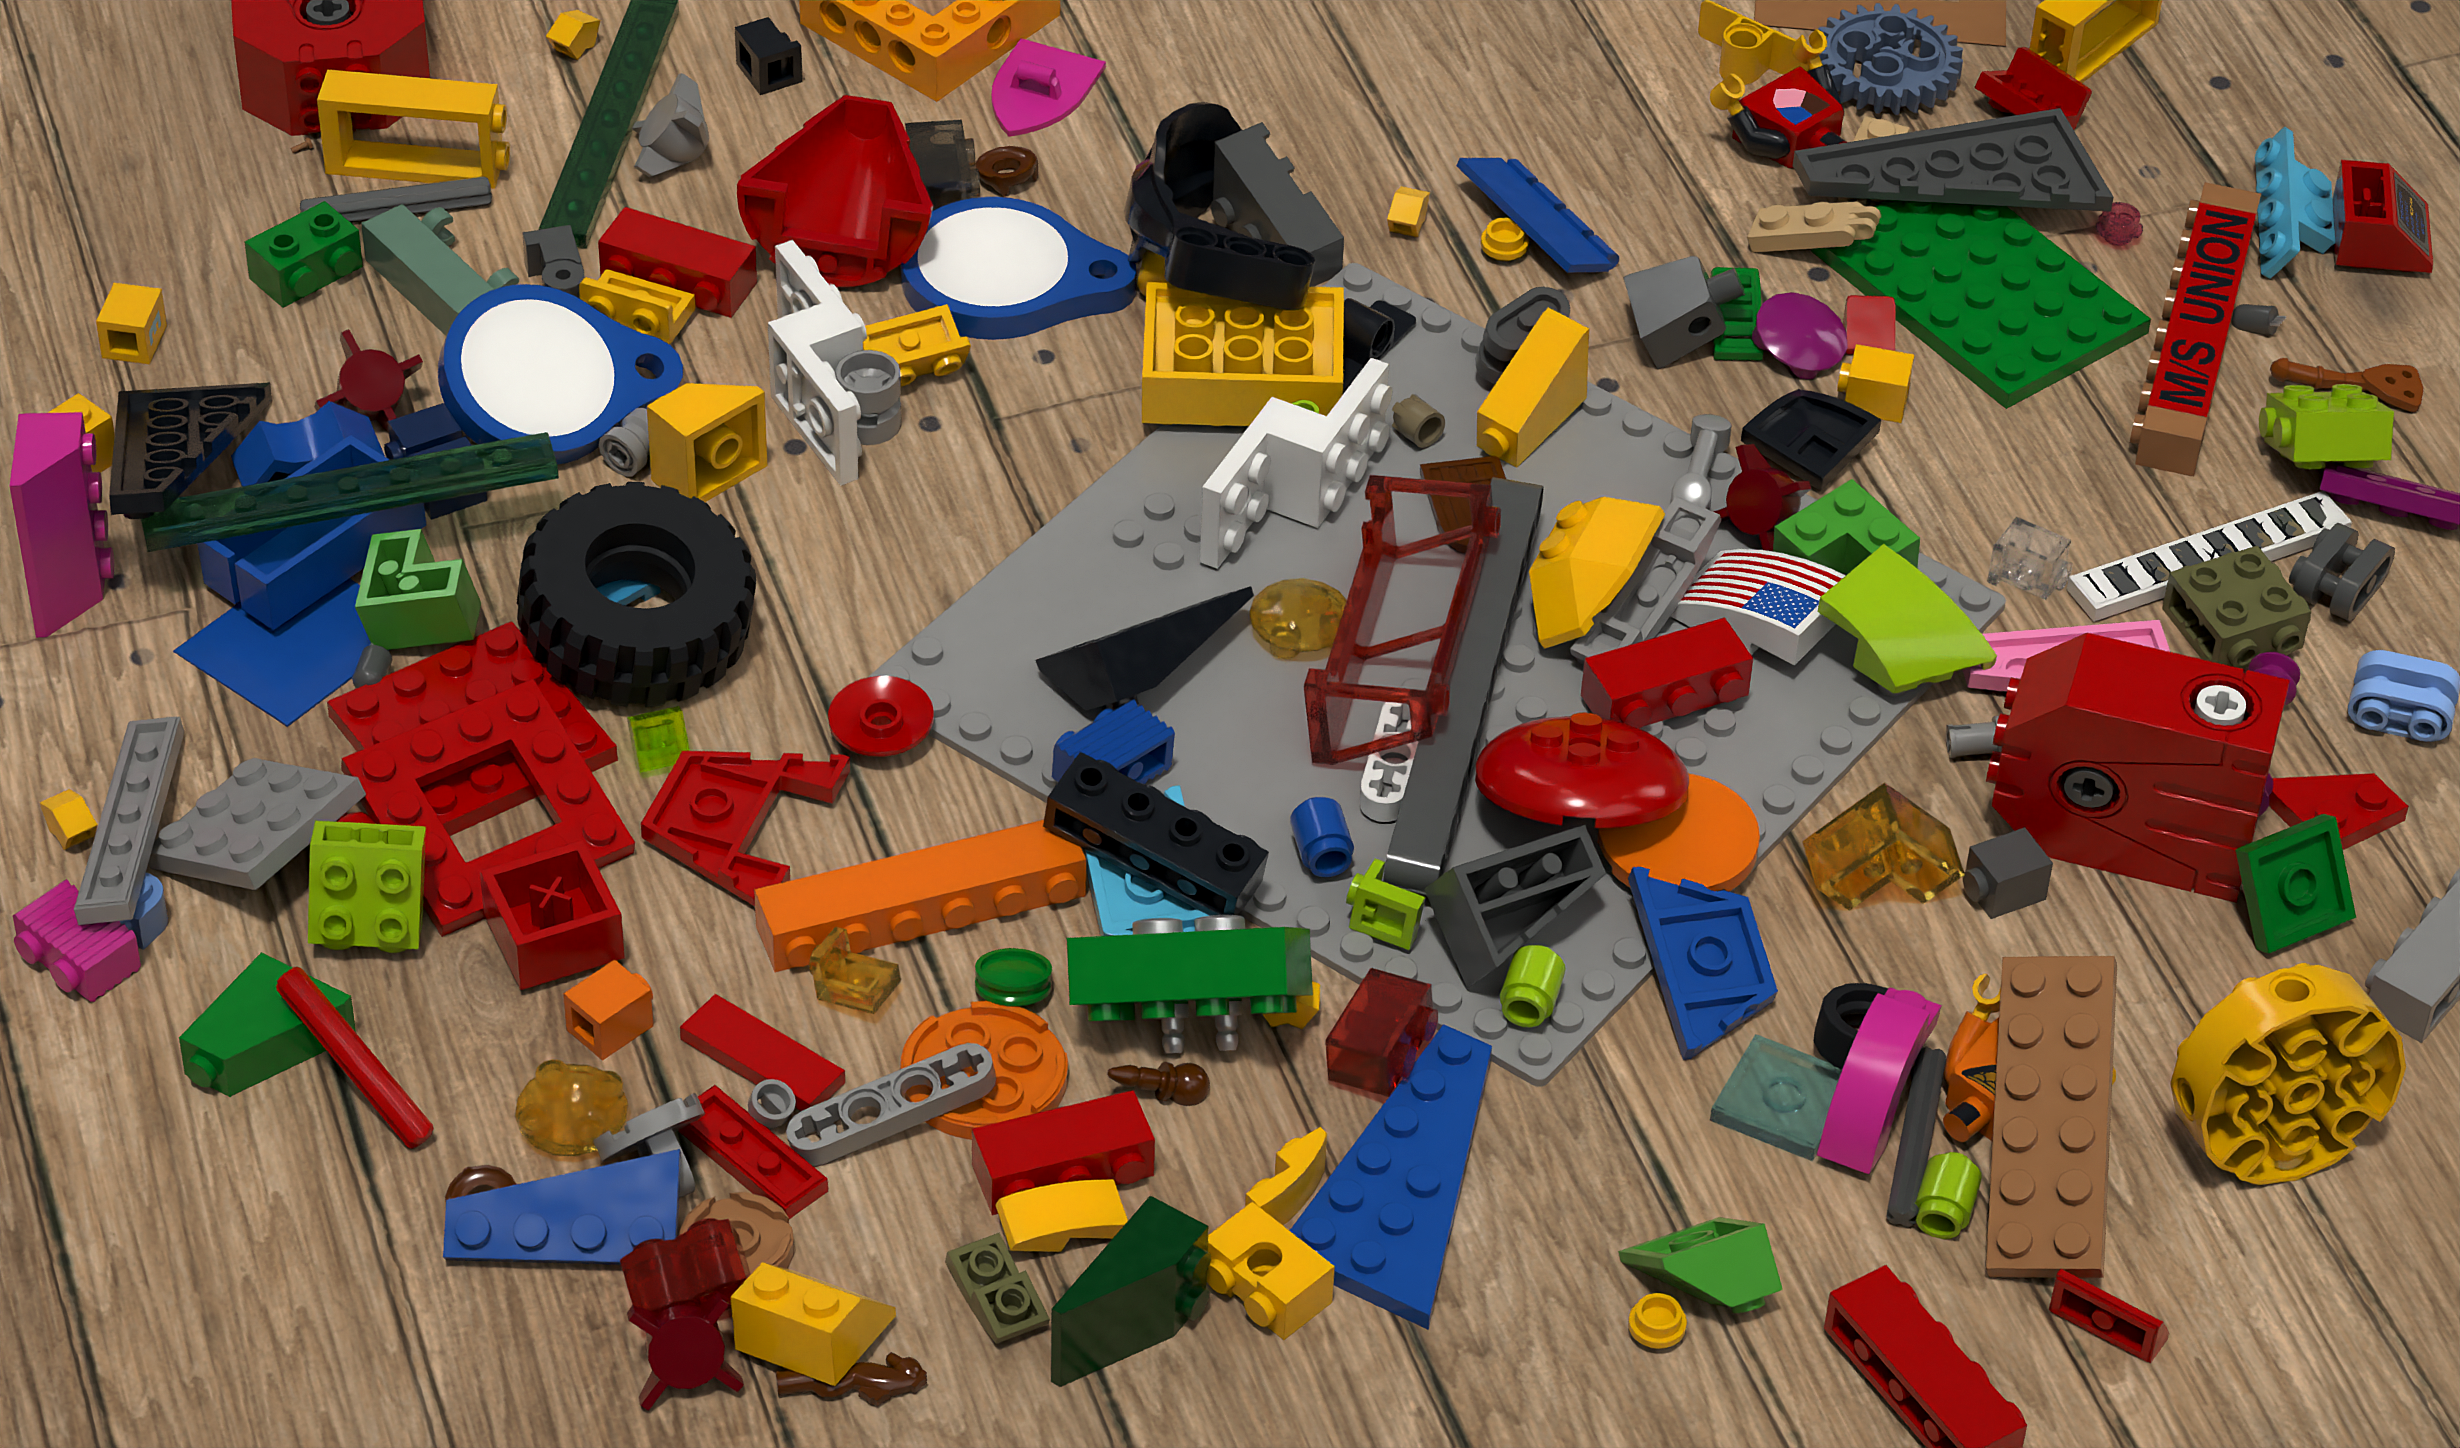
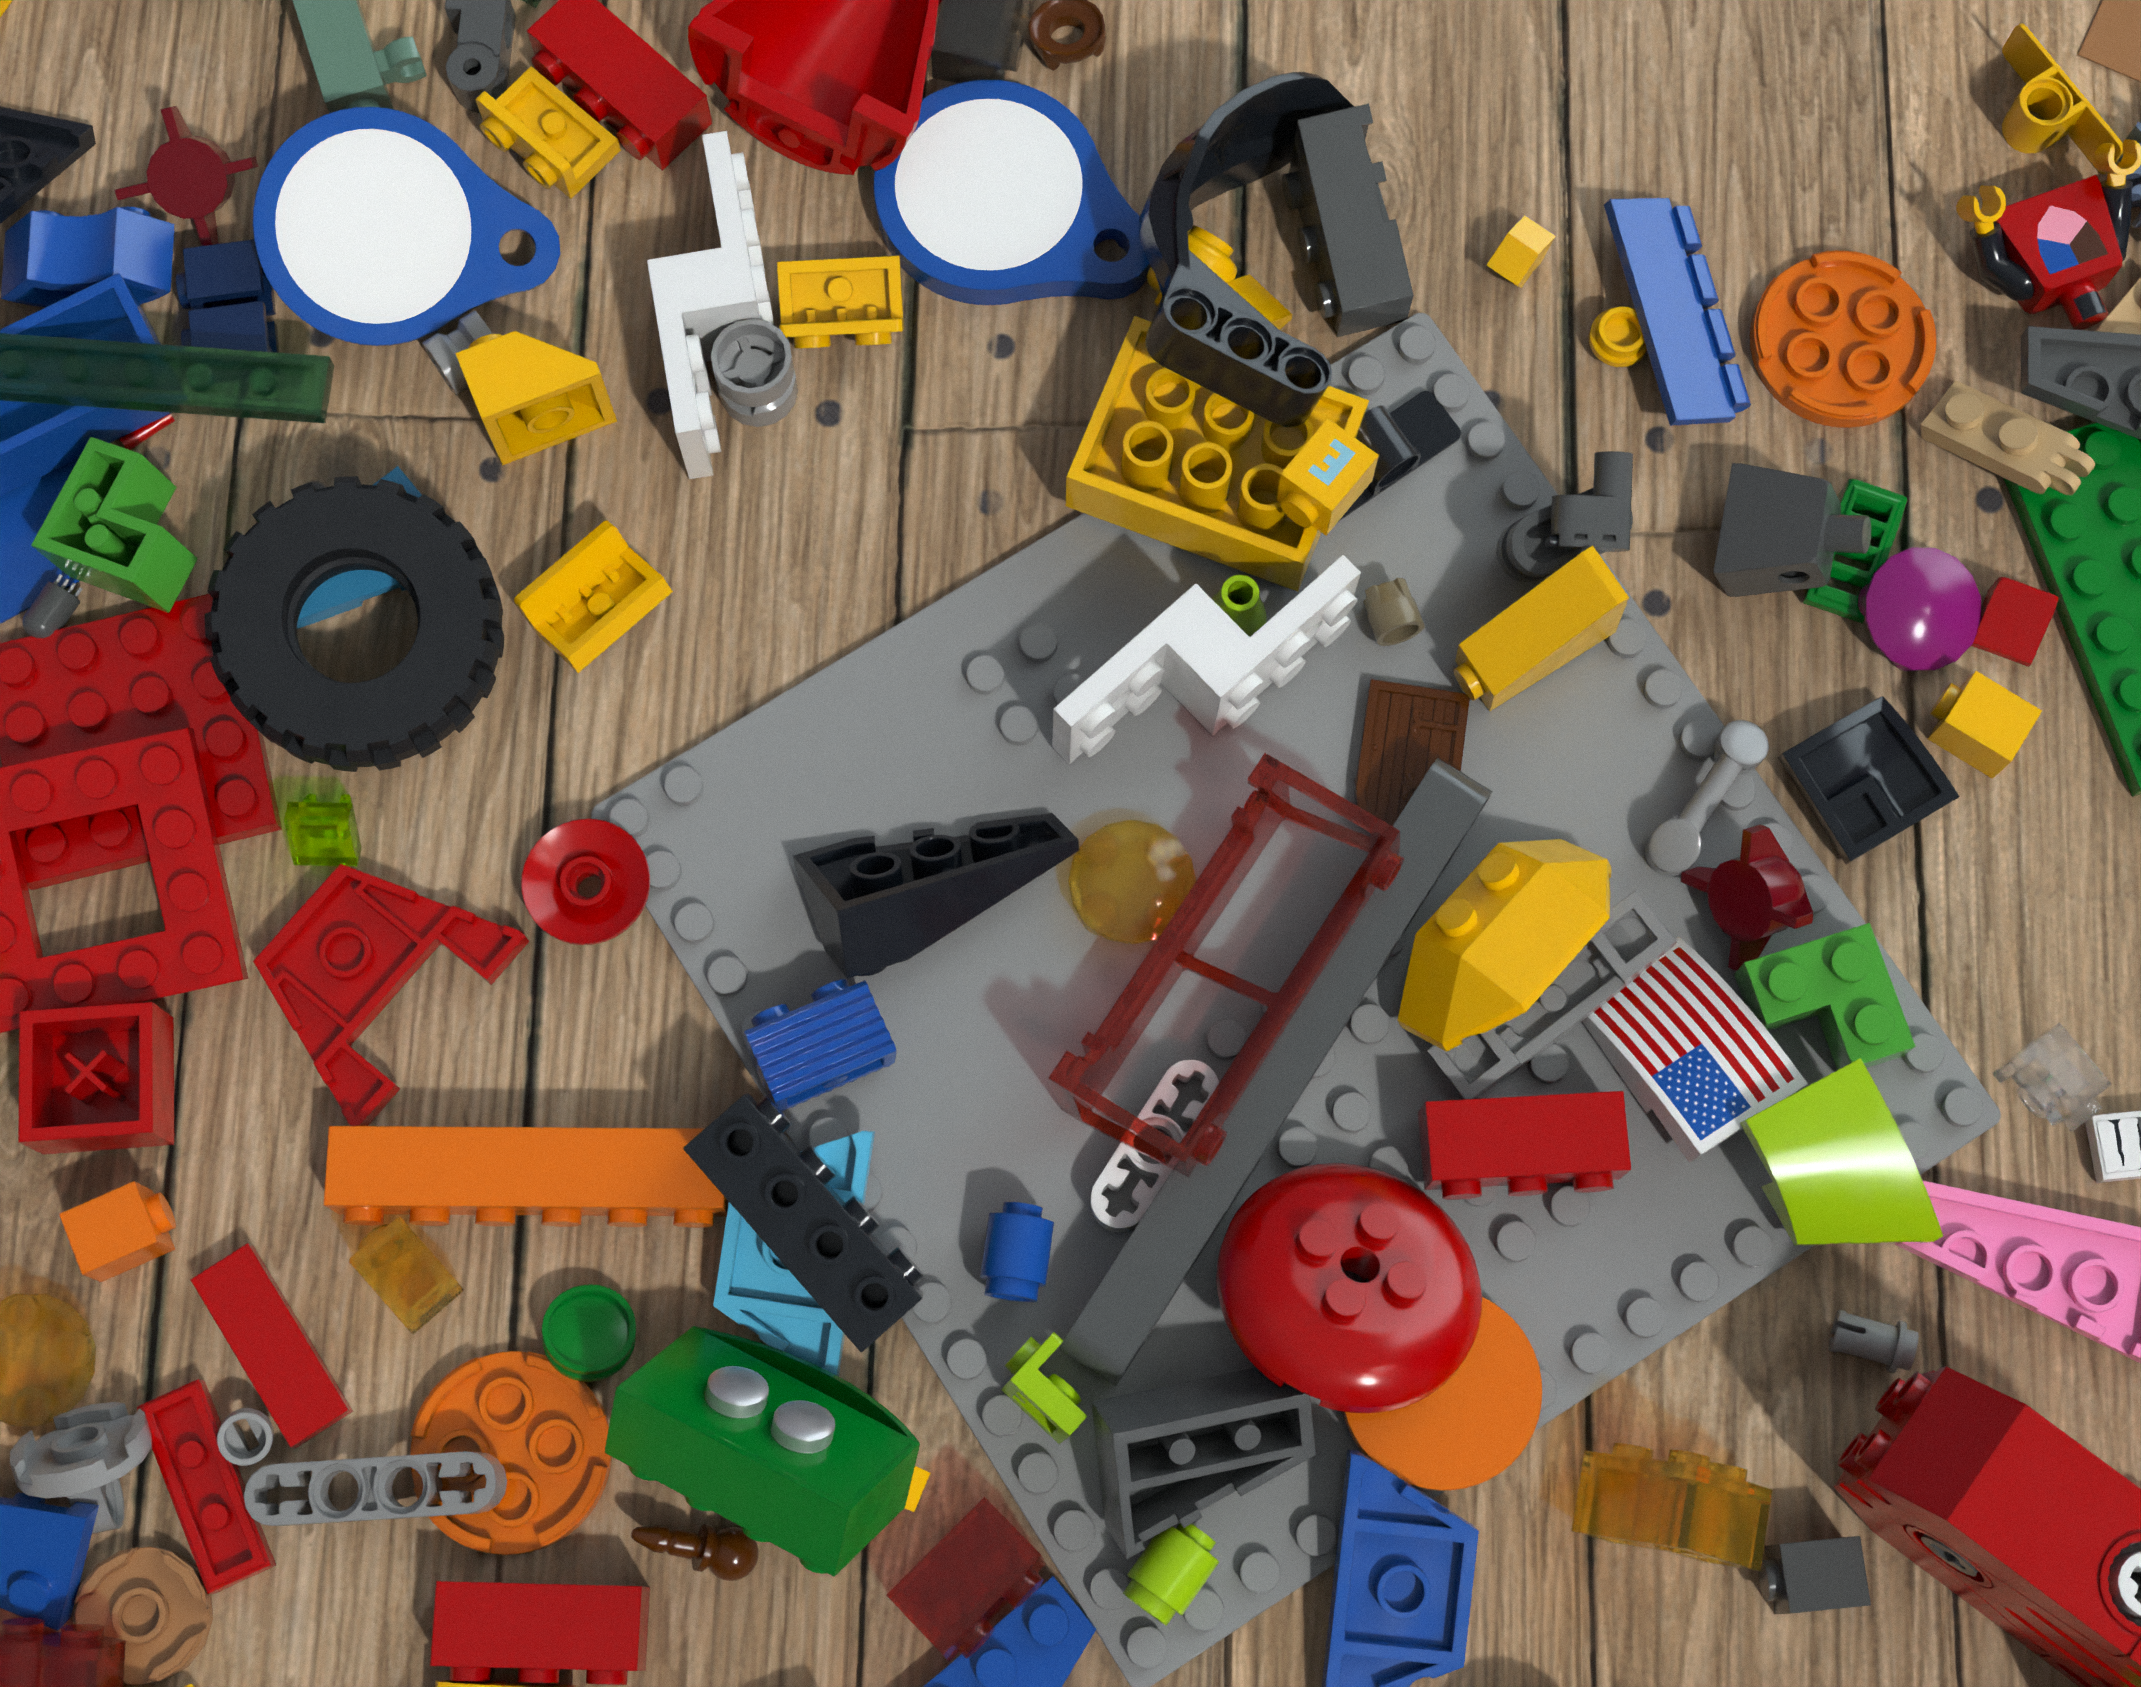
camera: 20 degrees right, 30 degrees up
none -> yellow bracket [514,520,673,673]
none -> yellow brick [1276,418,1379,536]
none -> dark grey piece [1545,451,1633,552]
none -> orange tile [1749,250,1936,428]

